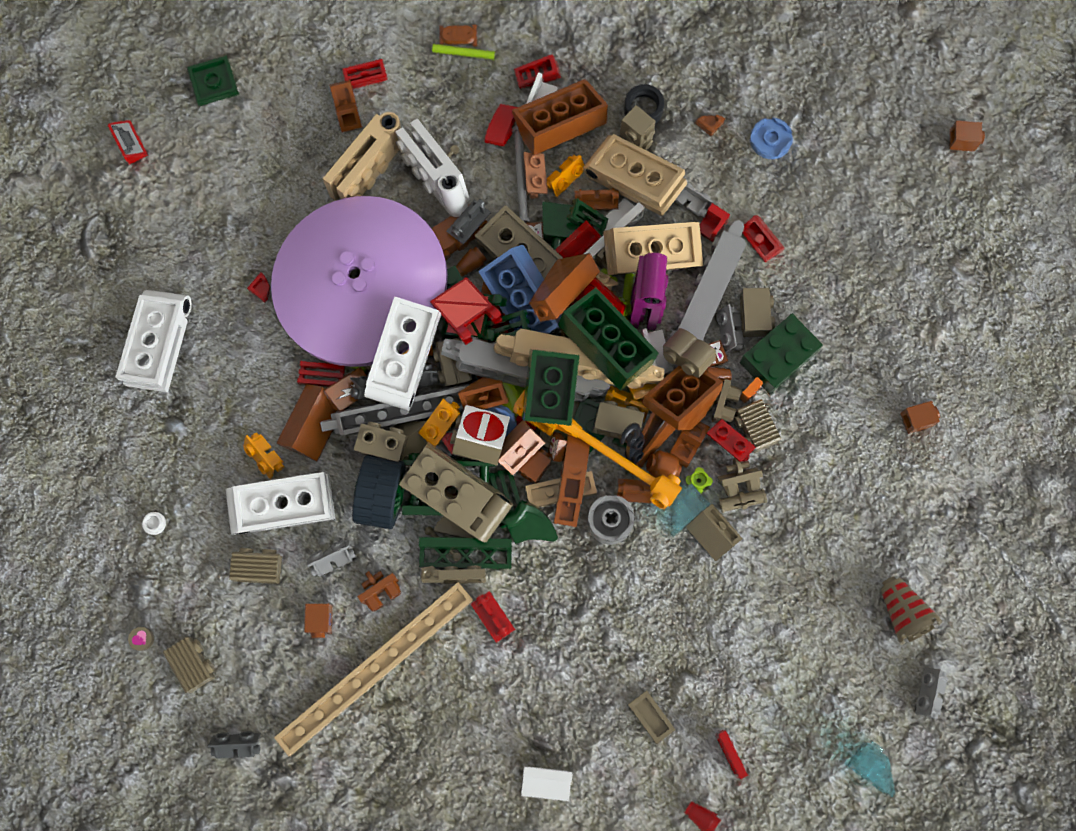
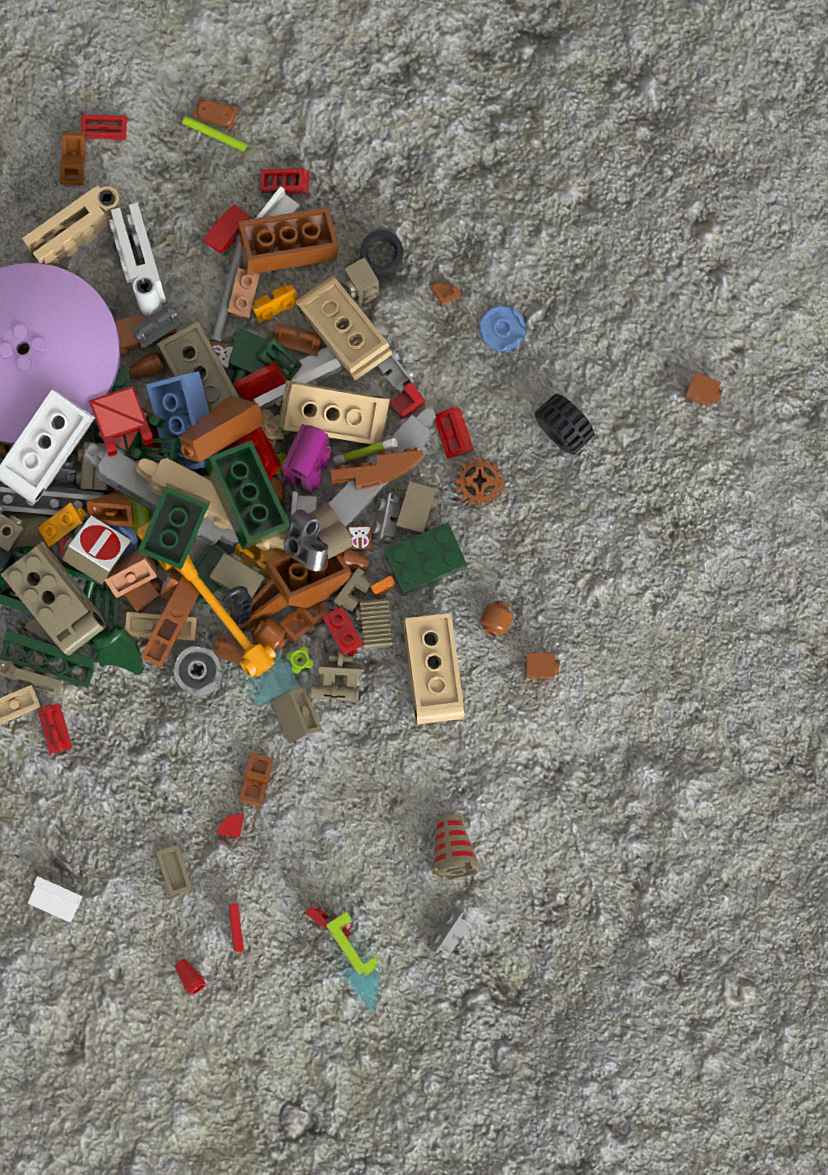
camera: 15 degrees right, 5 degrees up
none -> red tile [217,814,244,838]
none -> dark orange slope [239,753,274,807]
none -> flat silver piece [284,509,329,571]
none -> red slope [305,906,352,938]
none -> lime panel [326,912,379,976]
none -> dark orange slope [331,448,423,490]
none -> lime bar [334,438,398,465]
none -> tan hinge [402,613,464,725]
none -> dark orange gear [454,457,505,508]
none -> dark orange head [479,600,514,637]
none -> black tyre [534,393,595,455]

